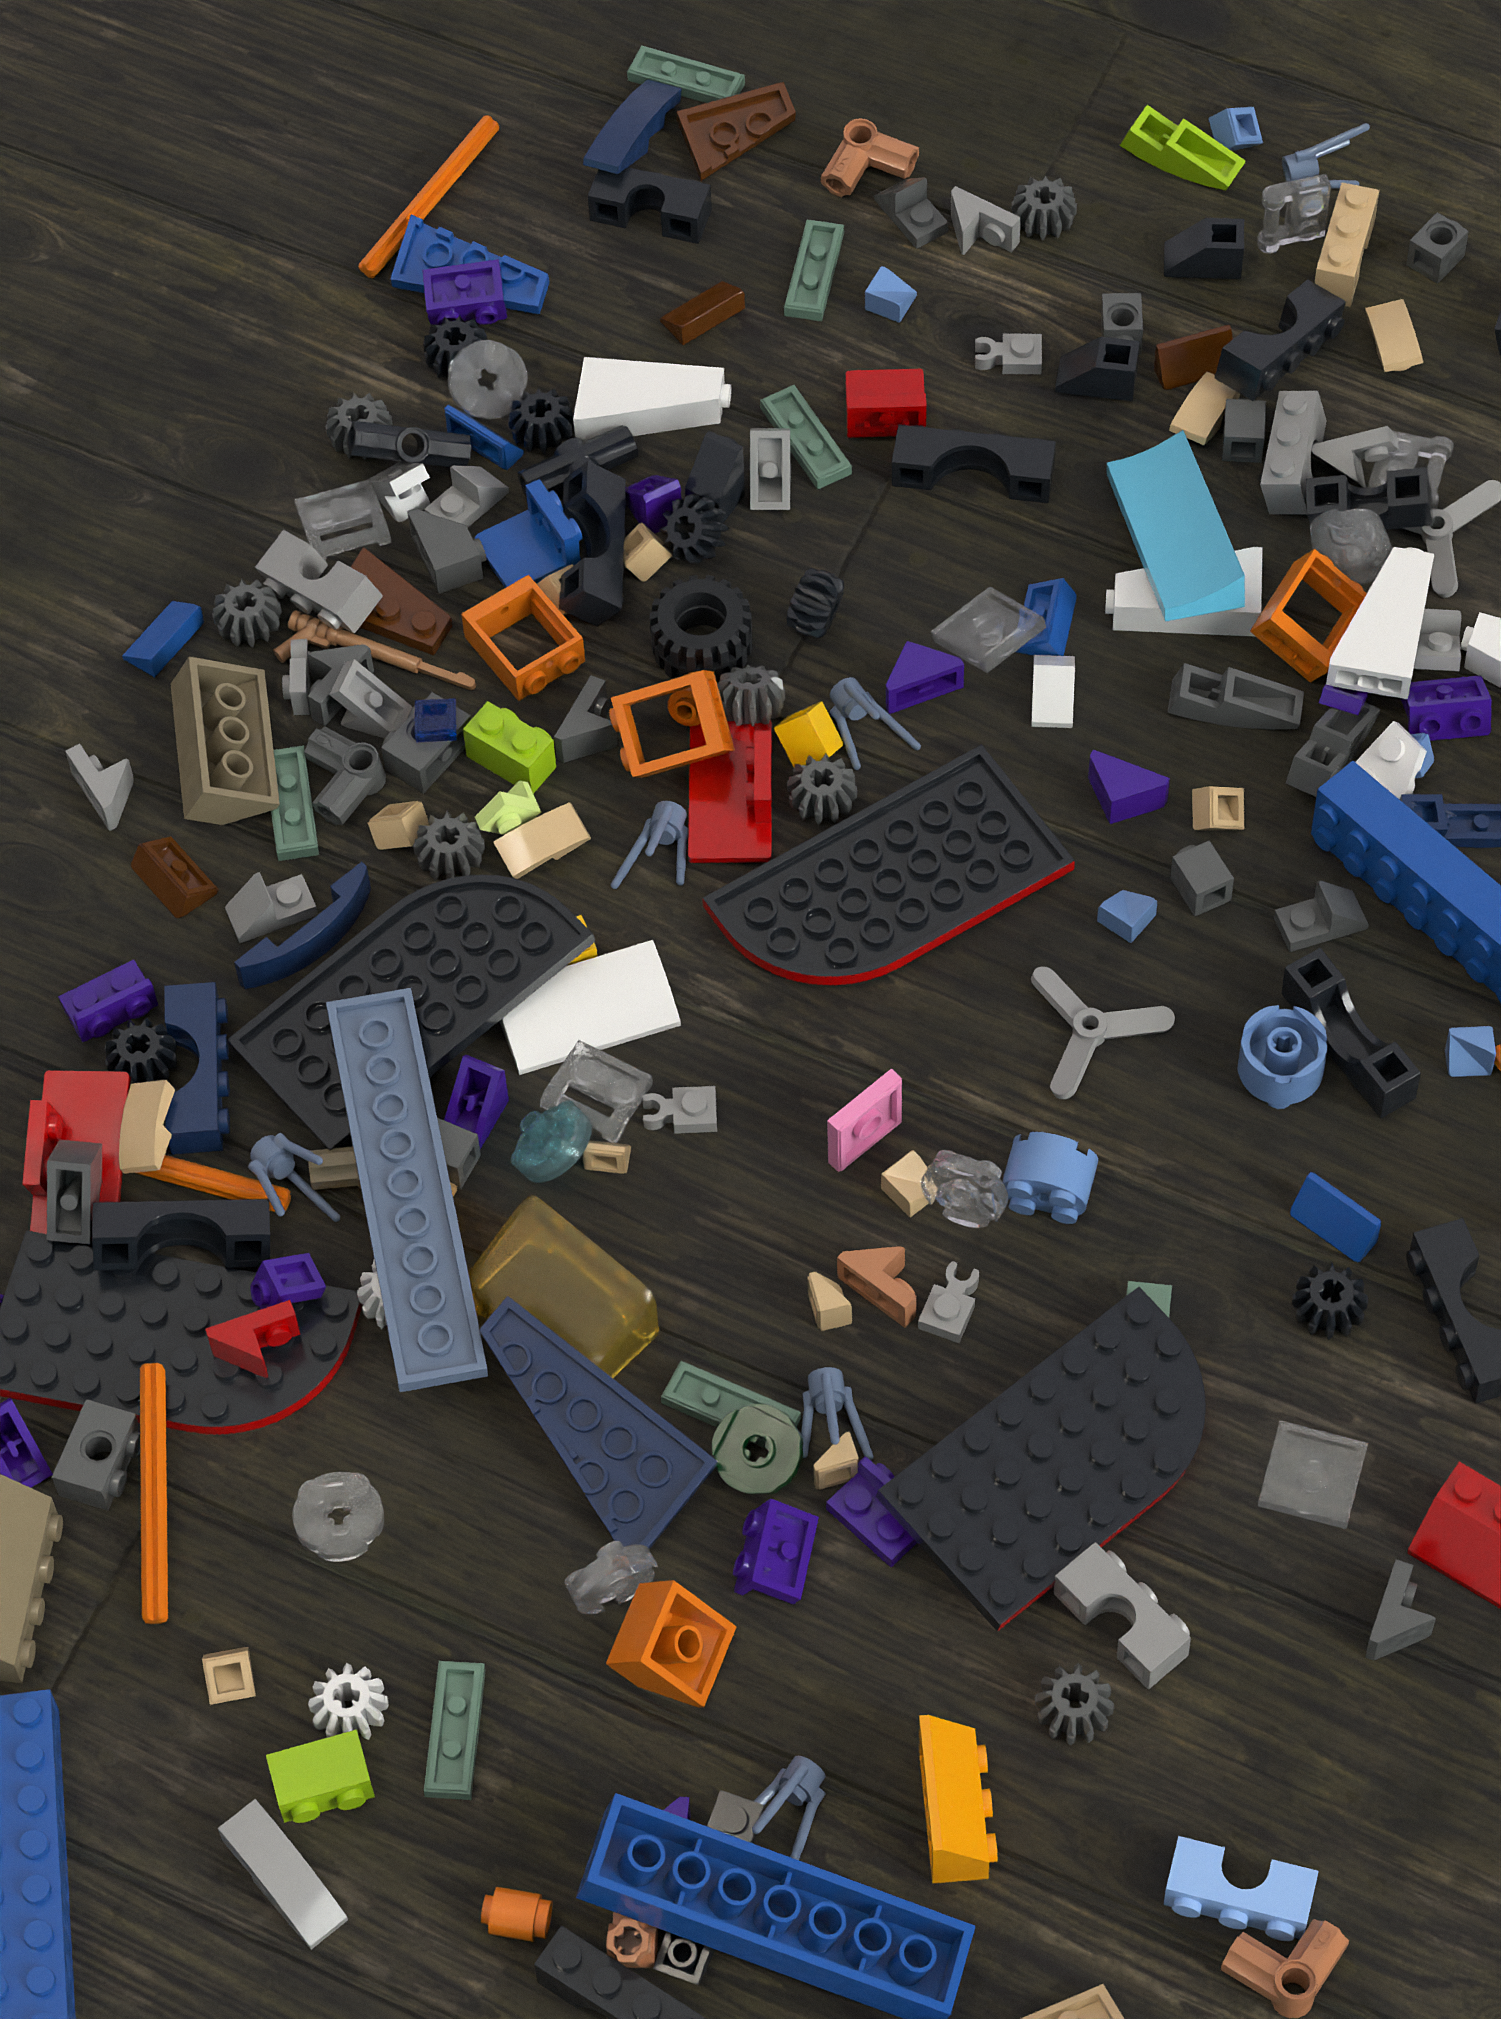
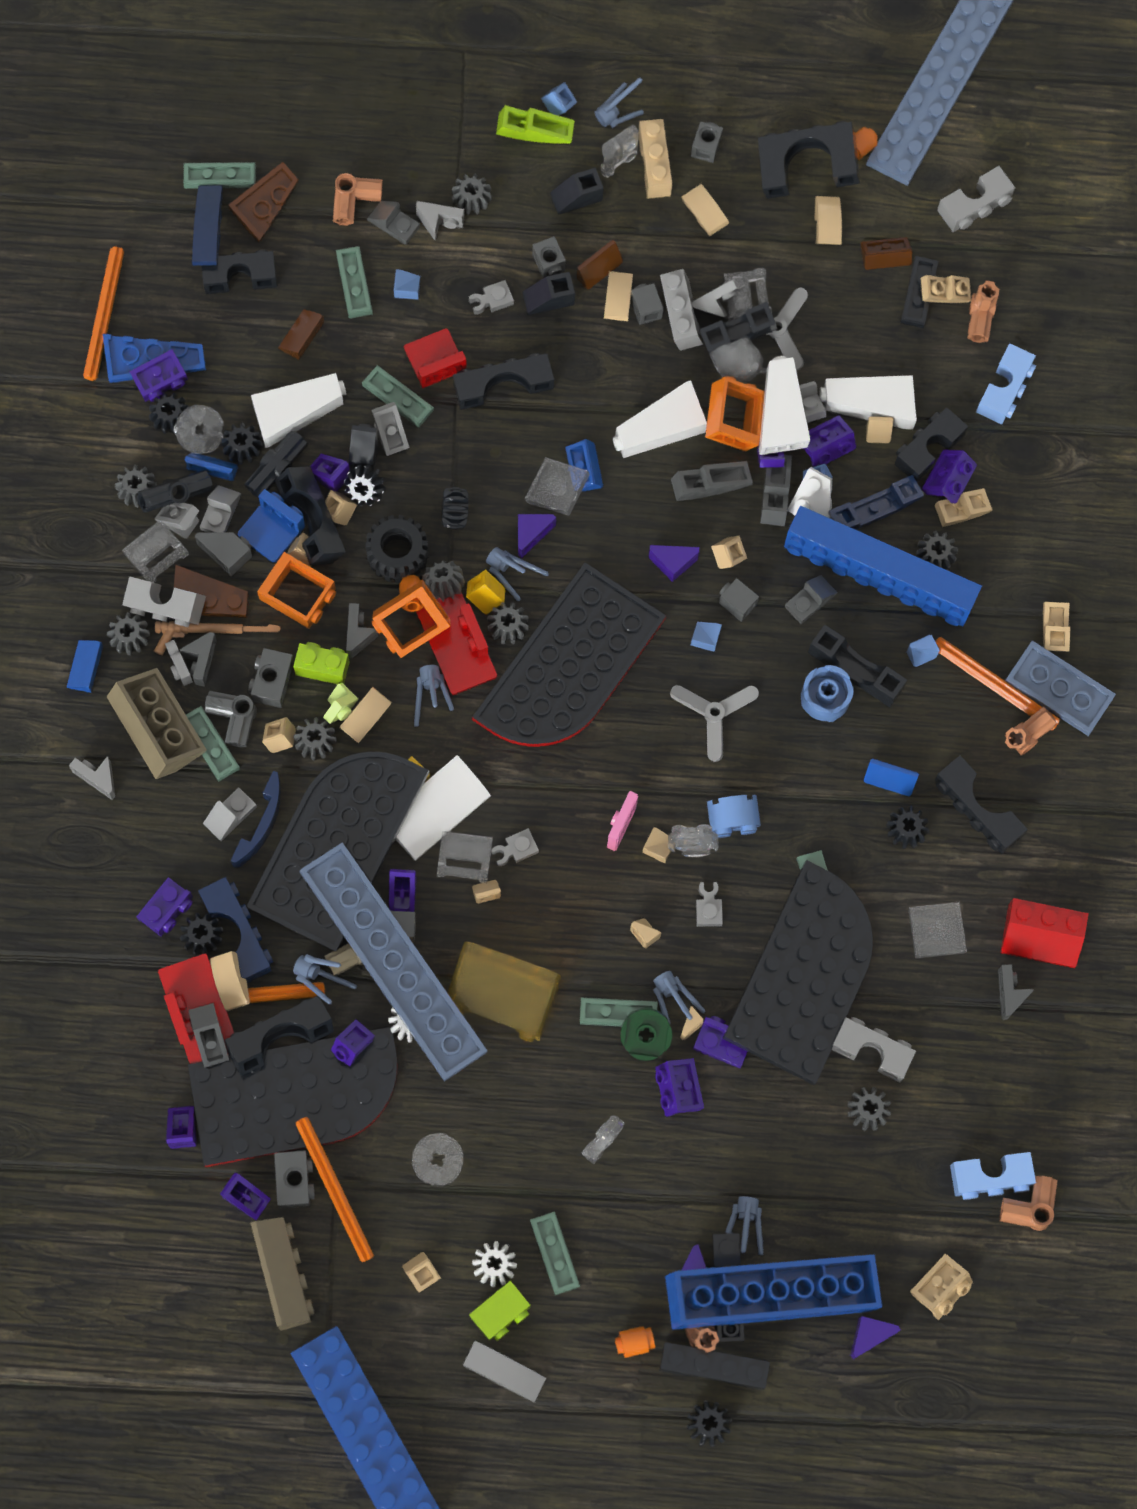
camera: 30 degrees left, 15 degrees up
reddish brown slope [131,836,219,918] -> none
red slope [205,1300,301,1378] -> none
light grey slope [329,659,413,738] -> none
clear blue tile [415,698,457,742] -> none
dark blue wing [479,1295,718,1569] -> none
clear light blue tile [511,1100,592,1183] -> none
orange slope [606,1580,737,1708] -> none
nougat slope [837,1246,917,1328] -> none
light orange slope [919,1715,998,1884] -> none
white slope [1032,655,1075,728] -> none
medium azure arch [1106,430,1245,622] -> none
black arch [1214,279,1346,401] -> none

